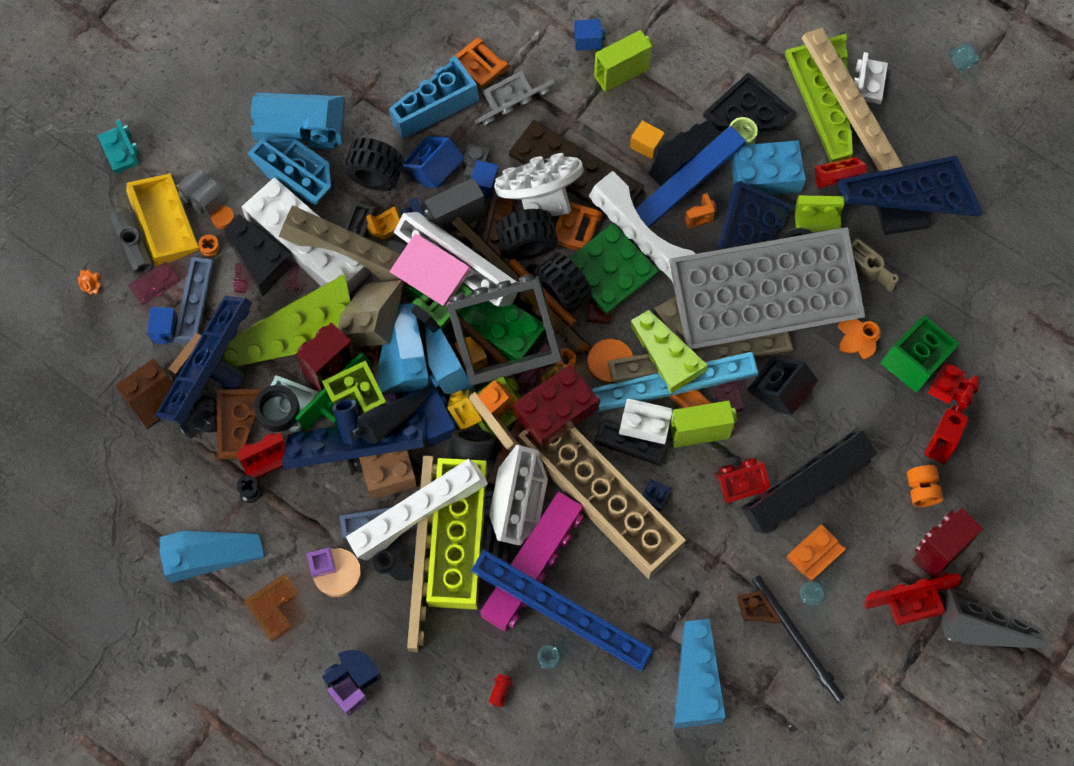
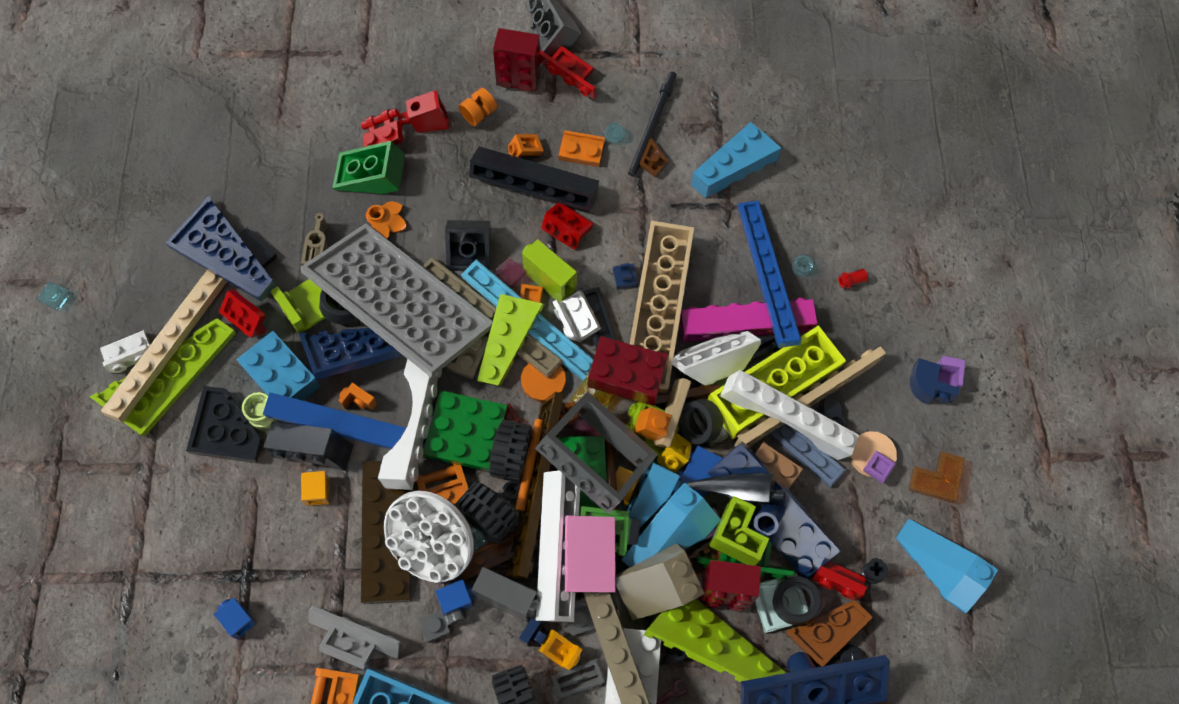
camera: 130 degrees left, 0 degrees up
blue slope [402,136,465,188] -> none
lime brick [594,30,653,92] -> none
none -> orange bracket [508,134,544,158]

